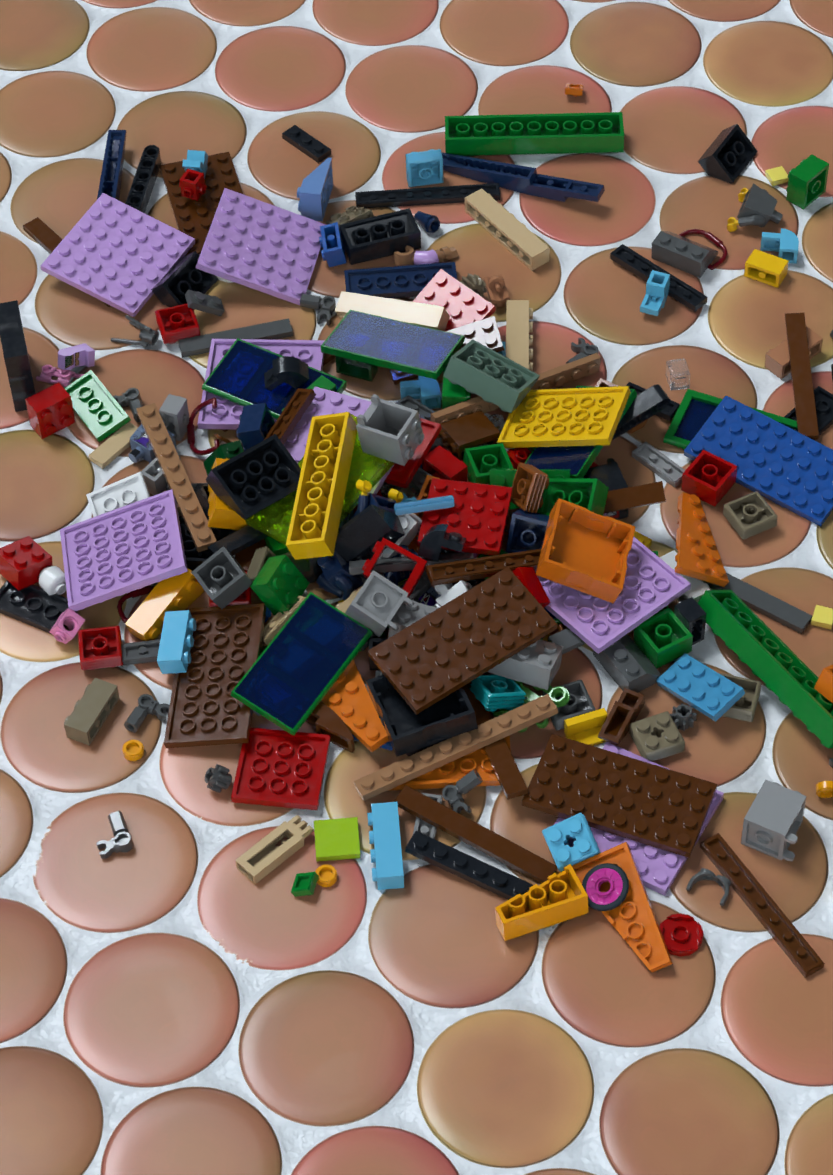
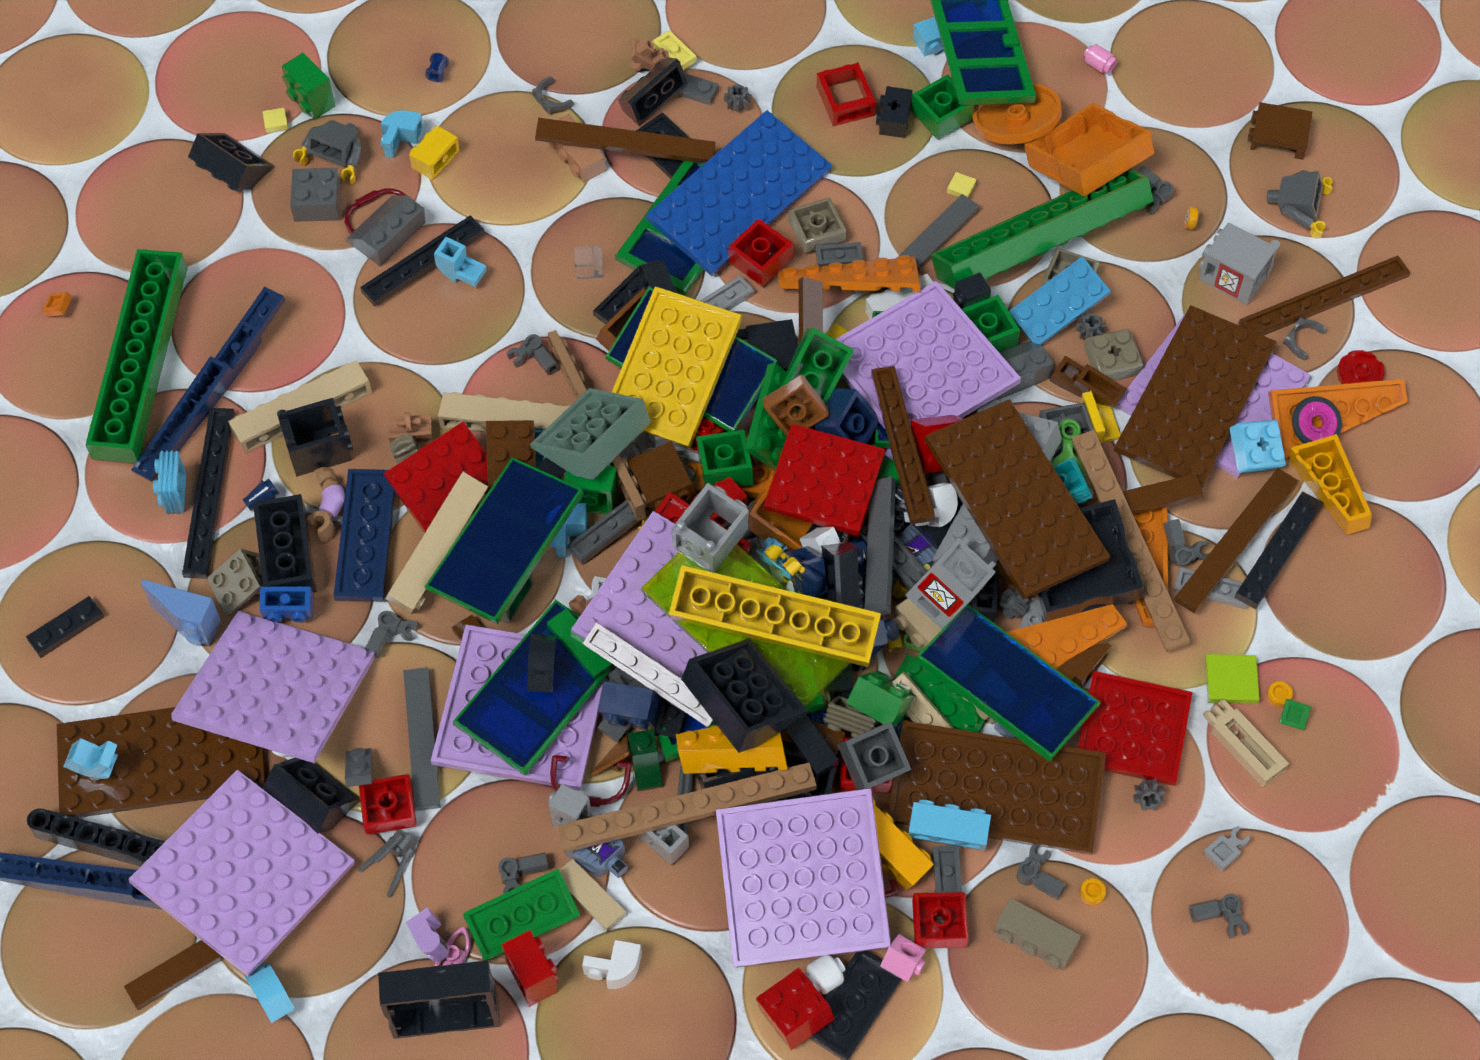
camera: 85 degrees left, 10 degrees up
white tile [86,471,150,517] -> none
red brick [179,169,207,201] -> none
red window [362,538,428,598] -> none
medium azure brick [367,802,404,890] -> none
dark azure axle [394,495,455,516] -> none
black brick [418,524,466,562] -> none
orange tile [536,498,635,604] -> none
none -> medium azure brick [245,963,295,1023]
none -> black container [277,397,353,477]
none -> dark grey brick [290,168,341,222]
none -> white brick [582,940,642,989]
none -> dark grey plate [815,242,863,267]
none -> light grey plate [1203,826,1250,872]

